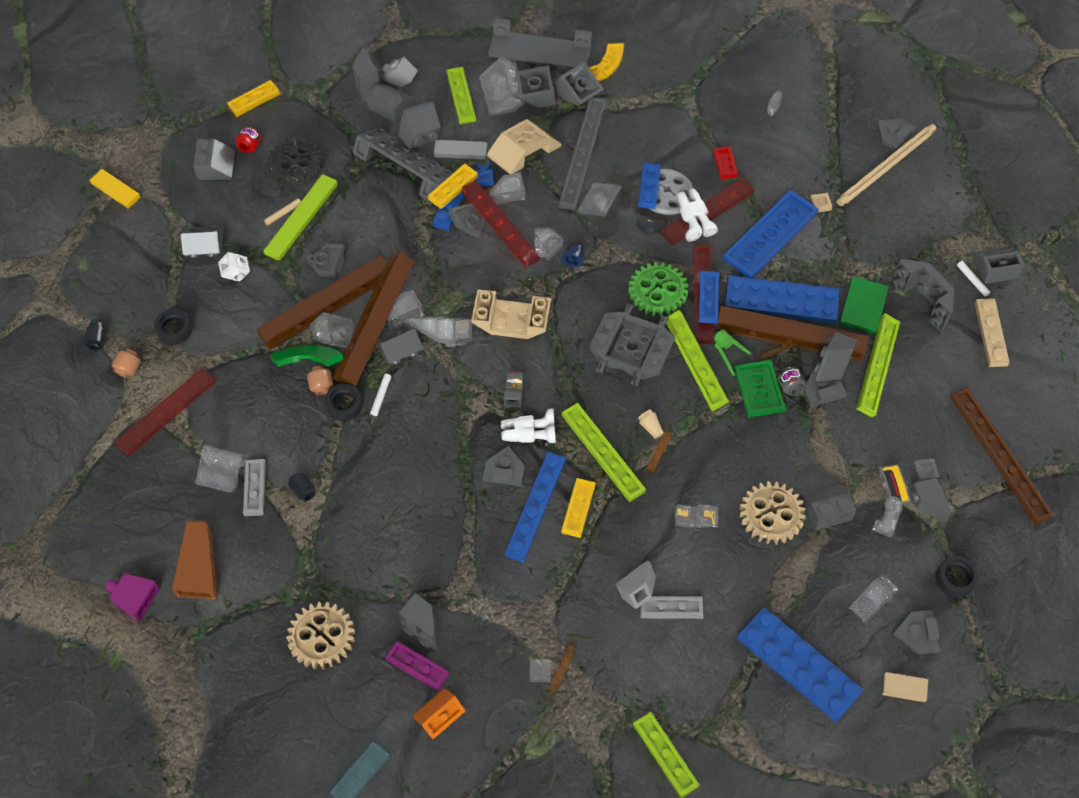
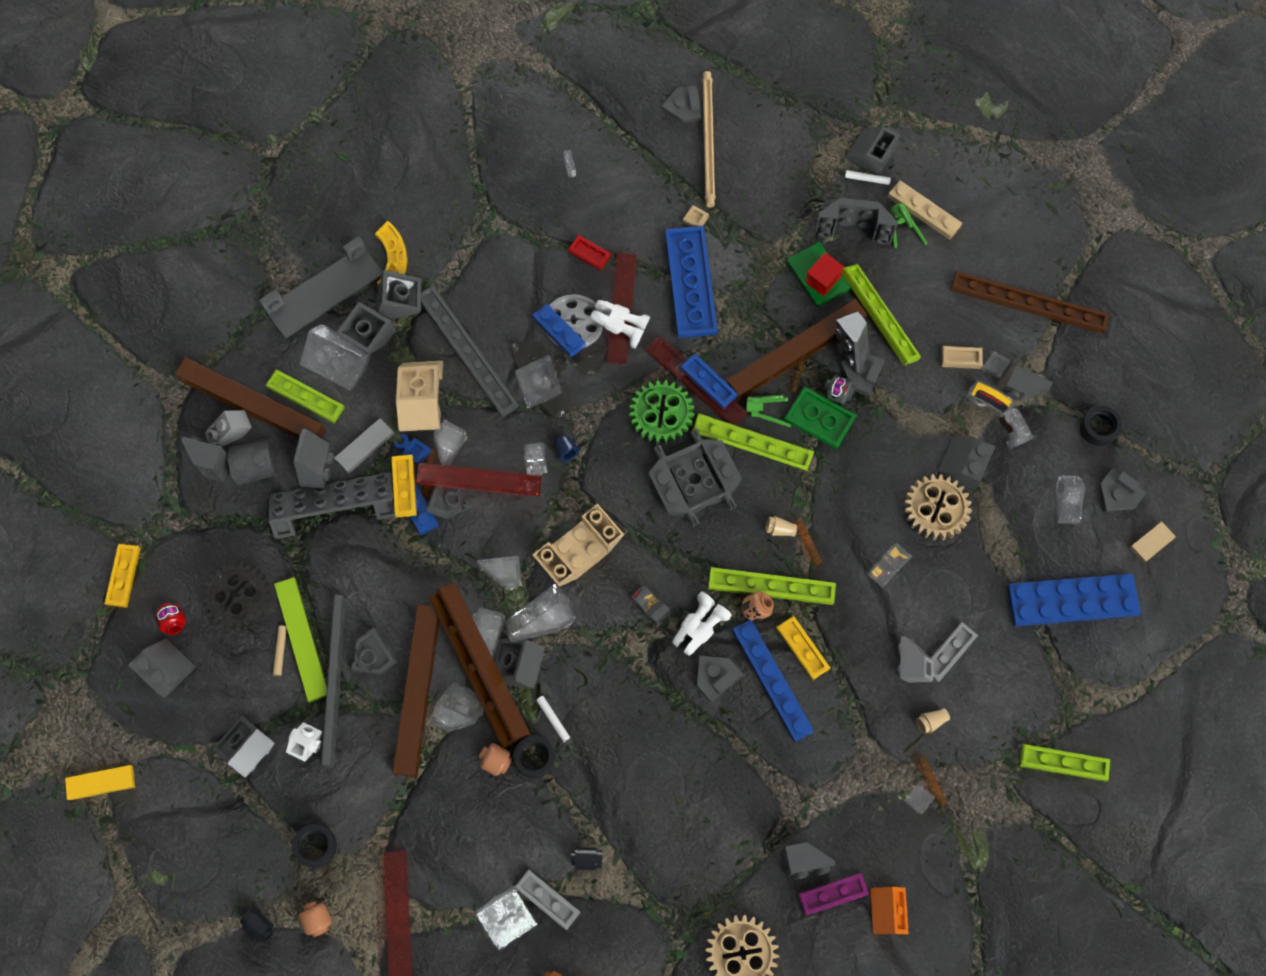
camera: 50 degrees left, 10 degrees up
green tile [269,345,344,367] -> none
blue plate [725,275,839,324] -> none
none -> reddish brown tile [175,357,327,439]
none -> dark grey tile [322,595,346,768]
none -> clear slope [477,556,522,590]
none -> nougat head [742,591,774,622]
none -> red piece [805,252,845,297]
none -> bright green plant [890,203,927,248]
none -> tan cone [916,708,950,734]
none -> tan tile [941,346,983,369]

